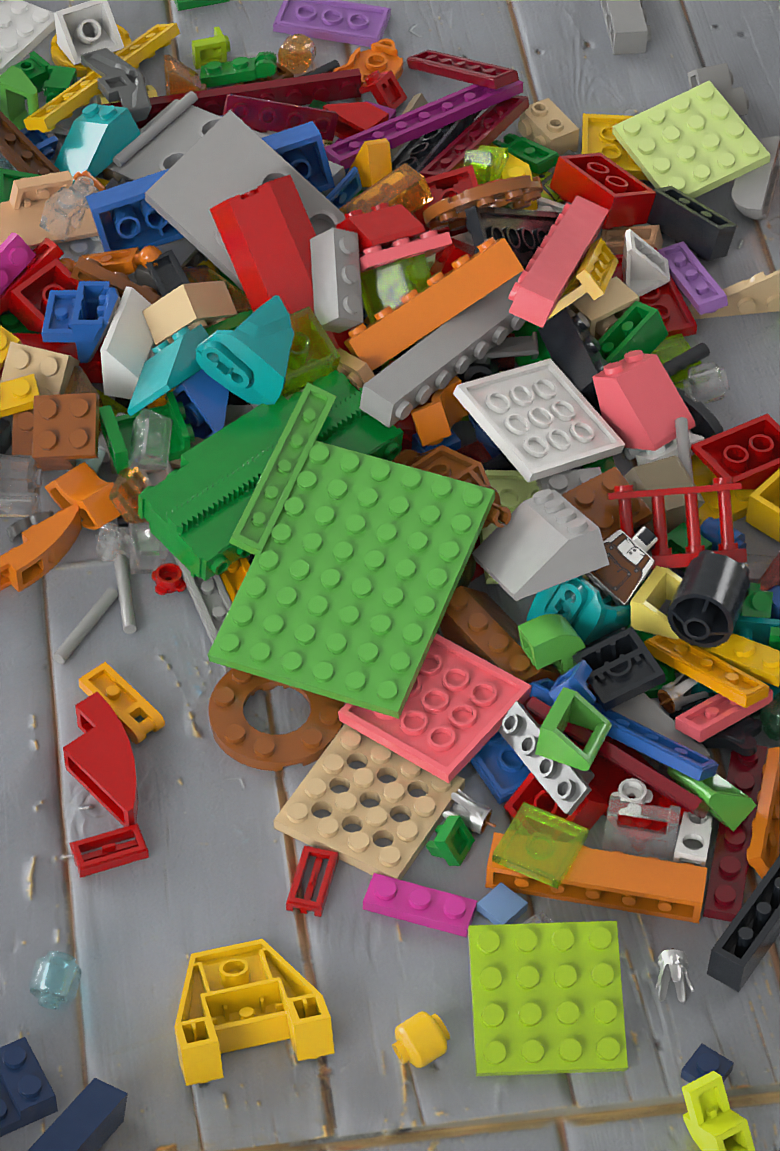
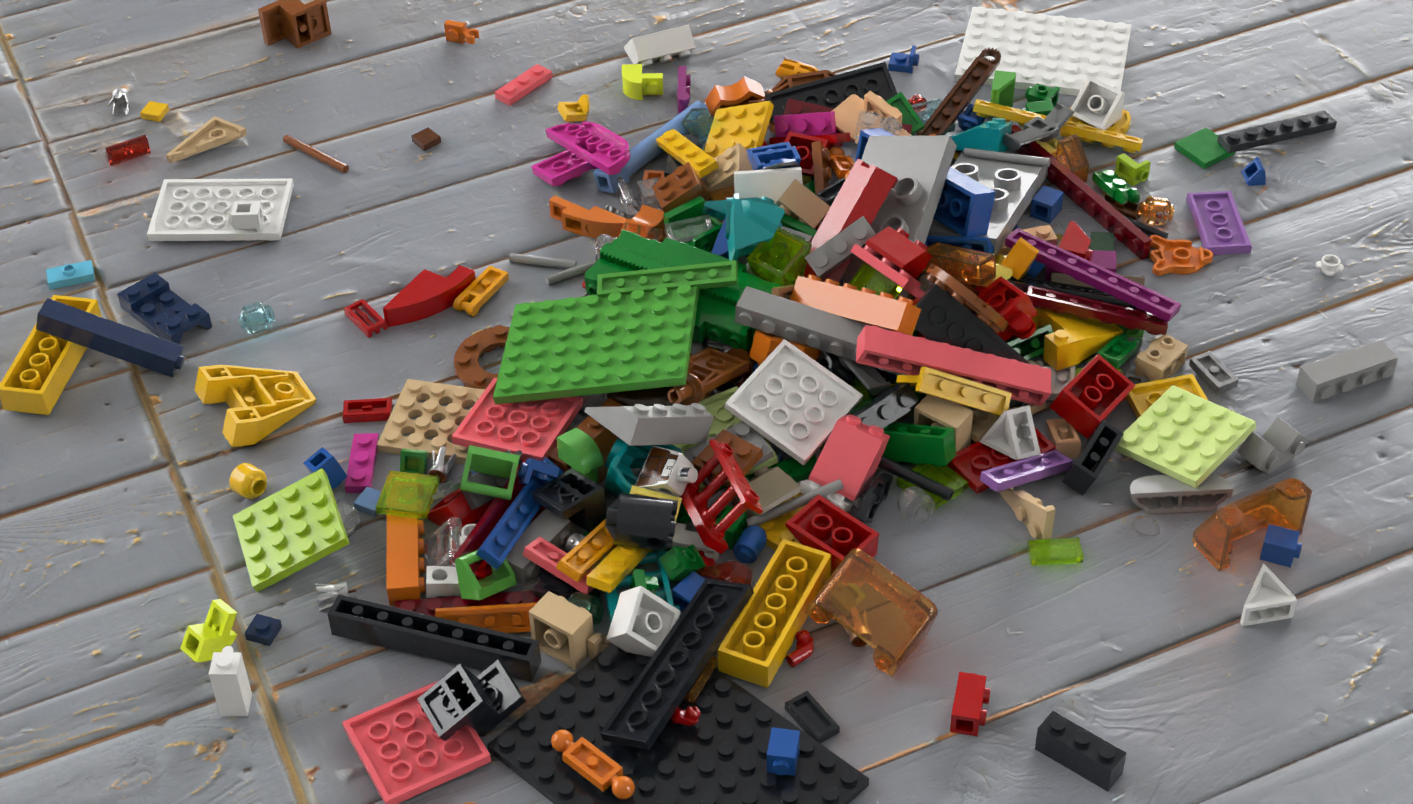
camera: 75 degrees right, 5 degrees down
dark red bracket [222,94,338,141] -> none
red bracket [358,70,407,109] -> none
dark red tile [407,49,519,90] -> none
clear neon green slope [464,145,509,185] -> none
none -> blue brick [303,447,348,489]
none -> flat silver plate [1189,351,1238,395]

